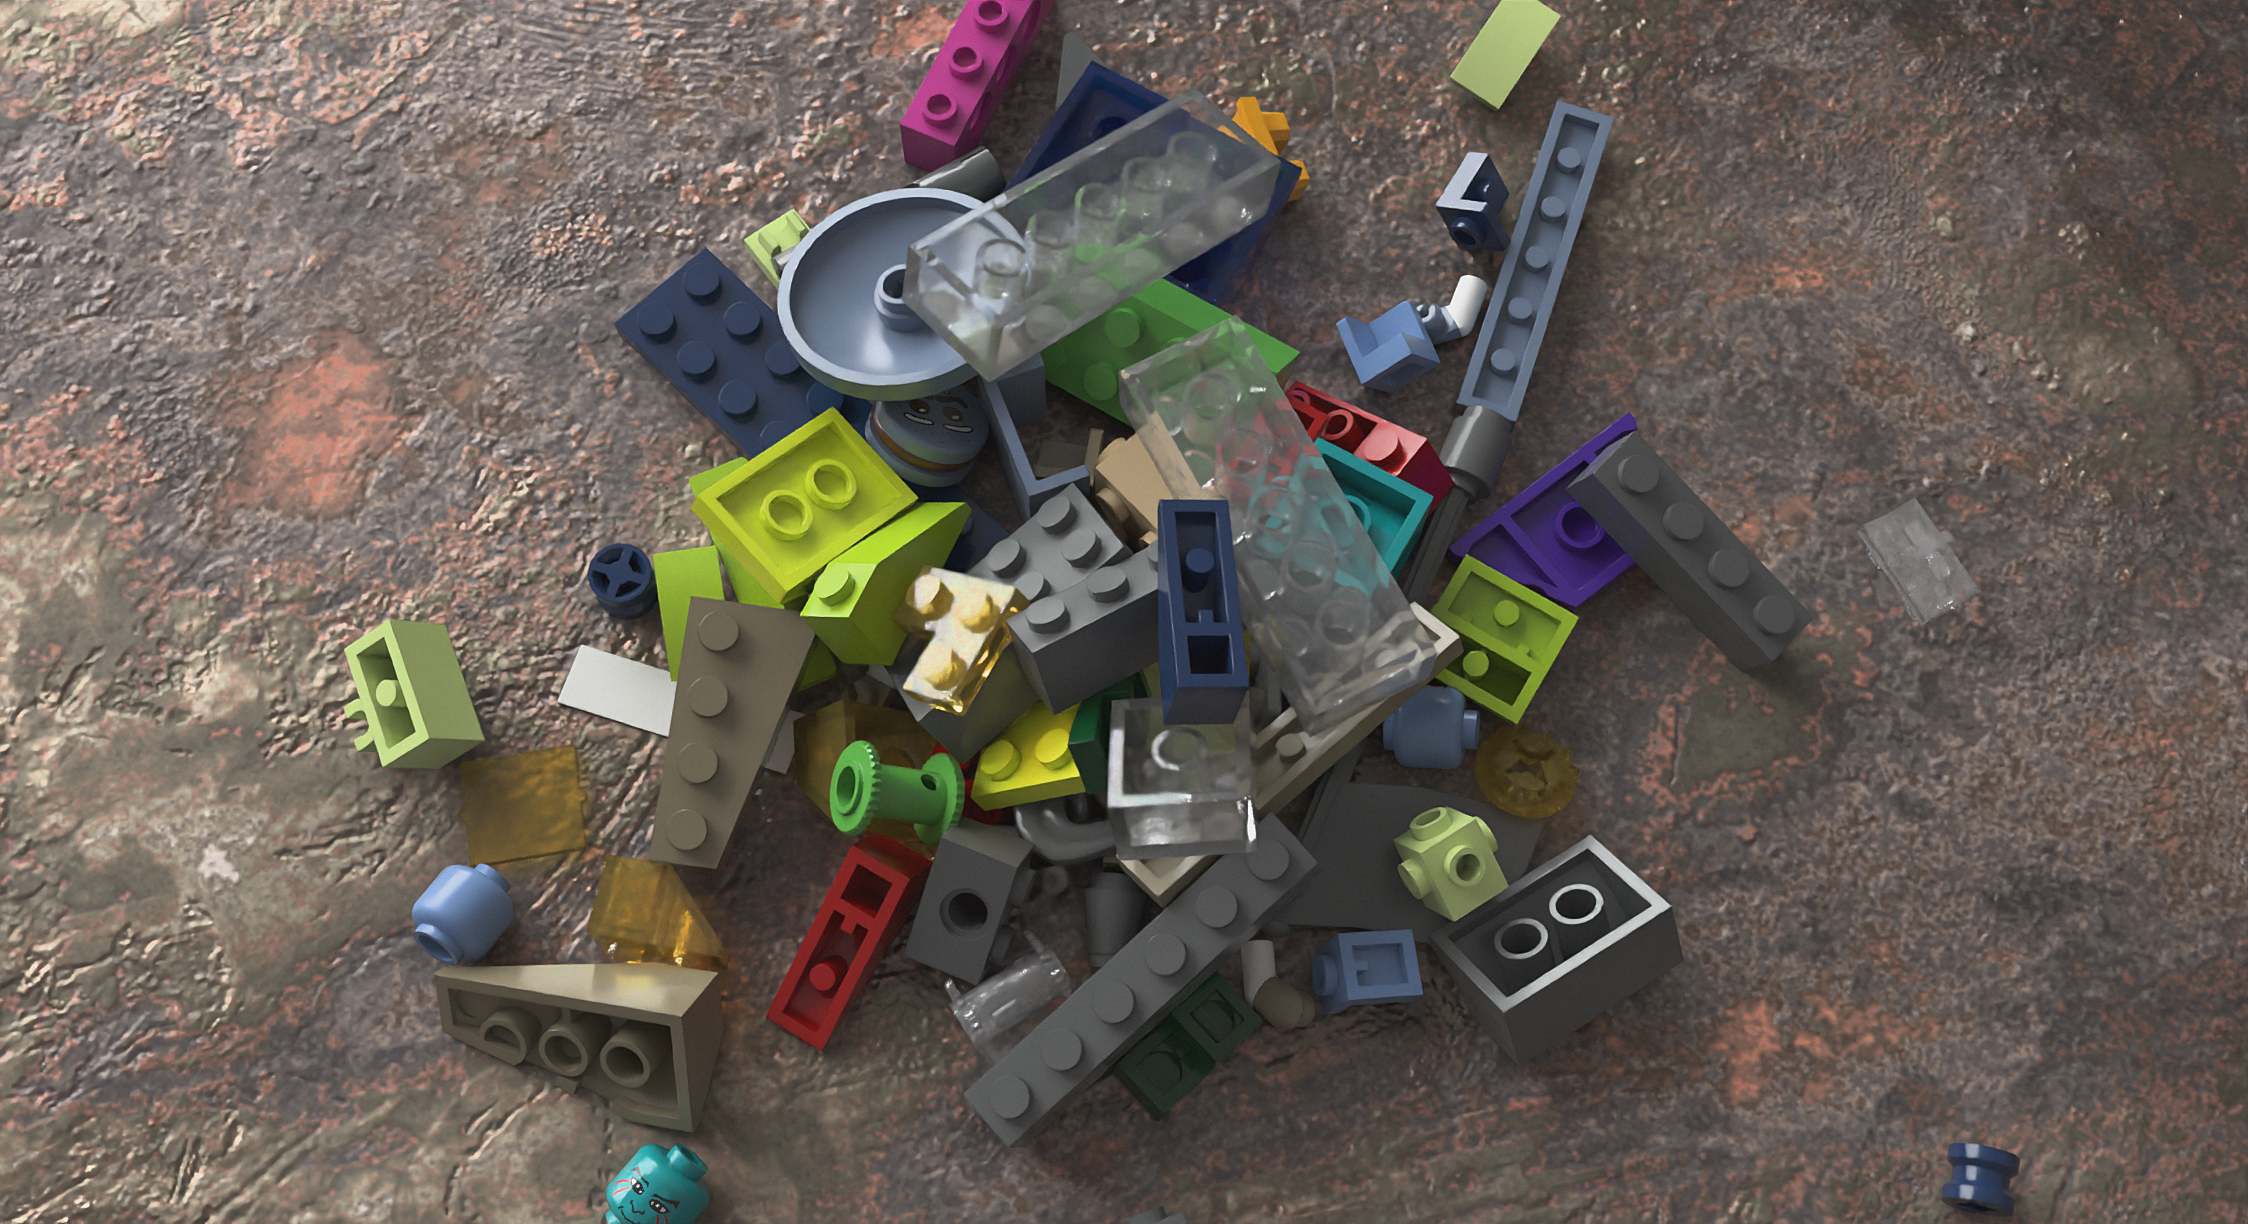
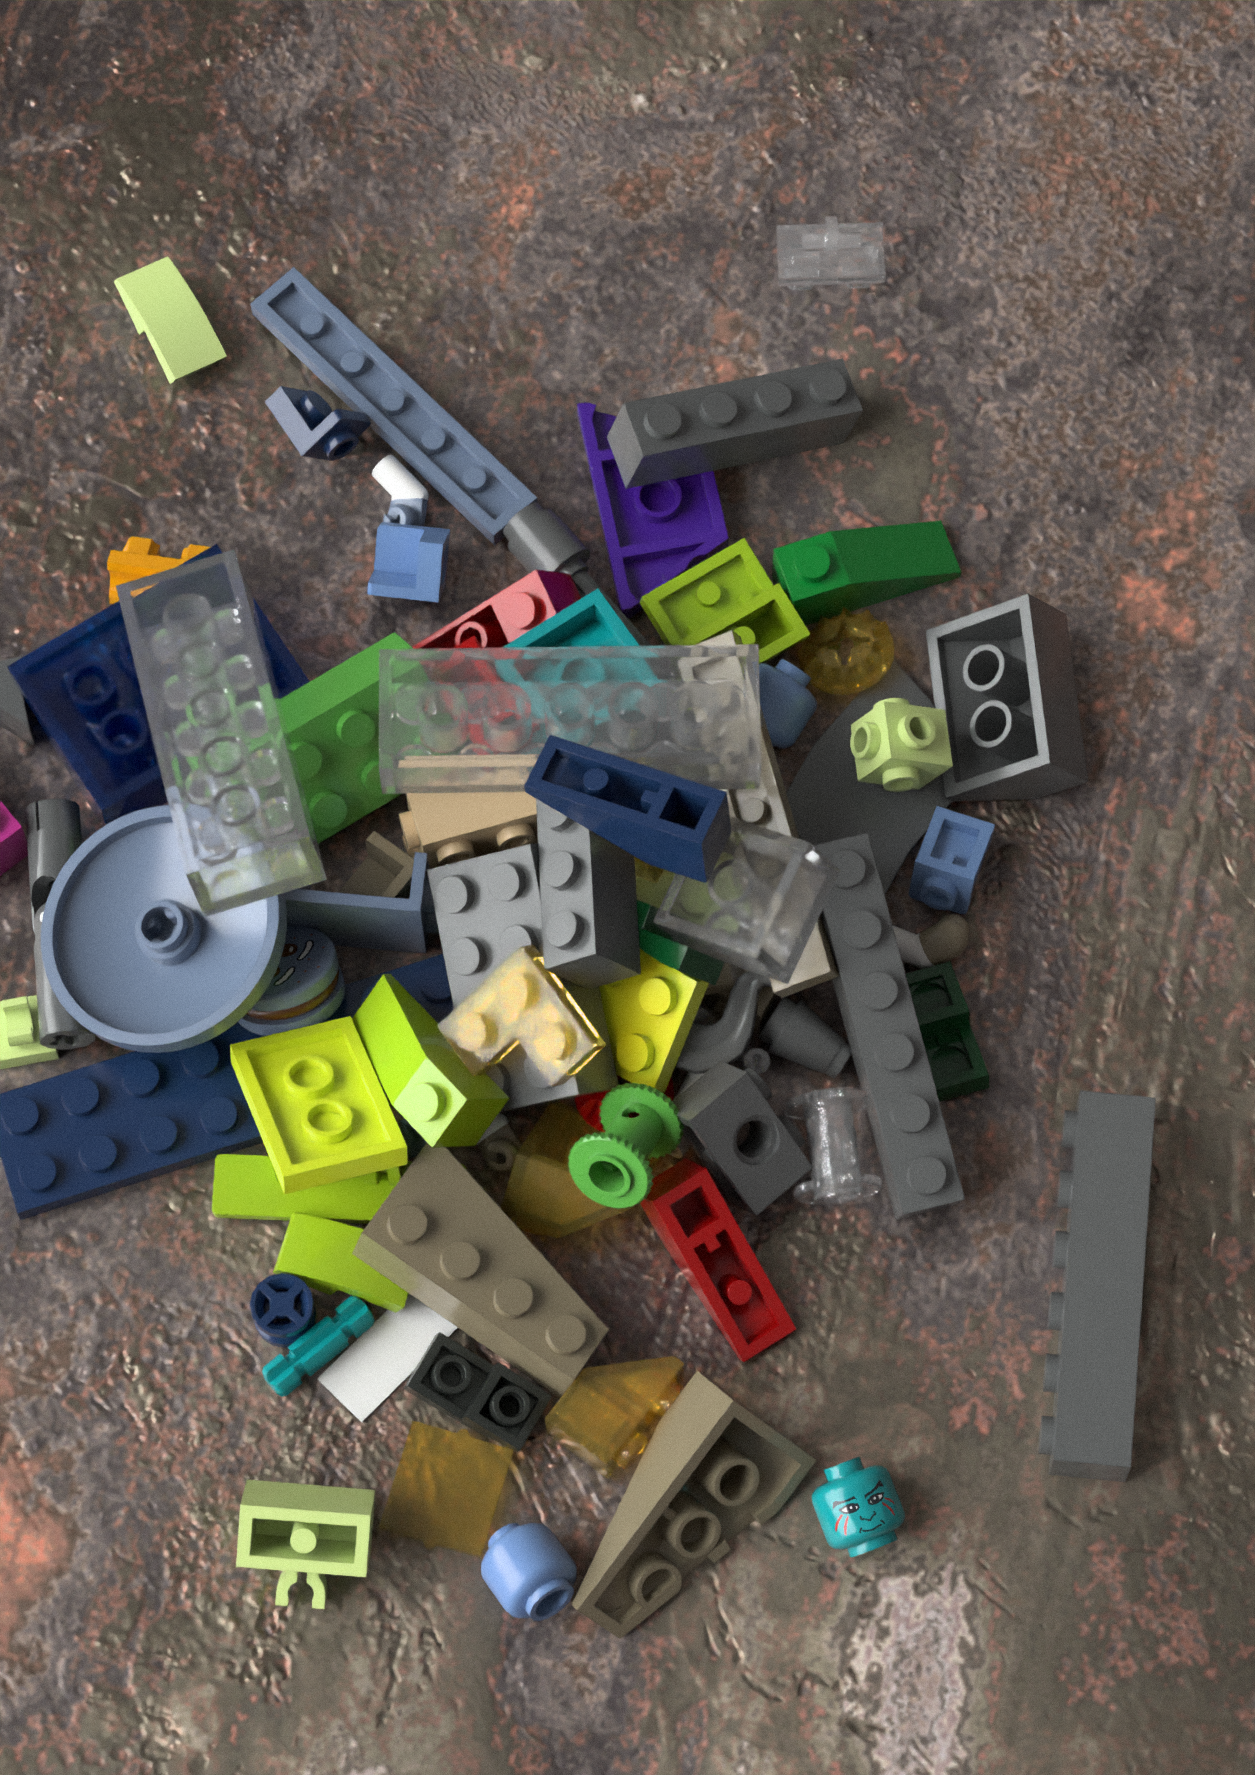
camera: 60 degrees left, 0 degrees up
none -> teal axle [262,1296,375,1397]
none -> pearl dark grey slope [403,1332,552,1452]
none -> green slope [772,520,962,626]

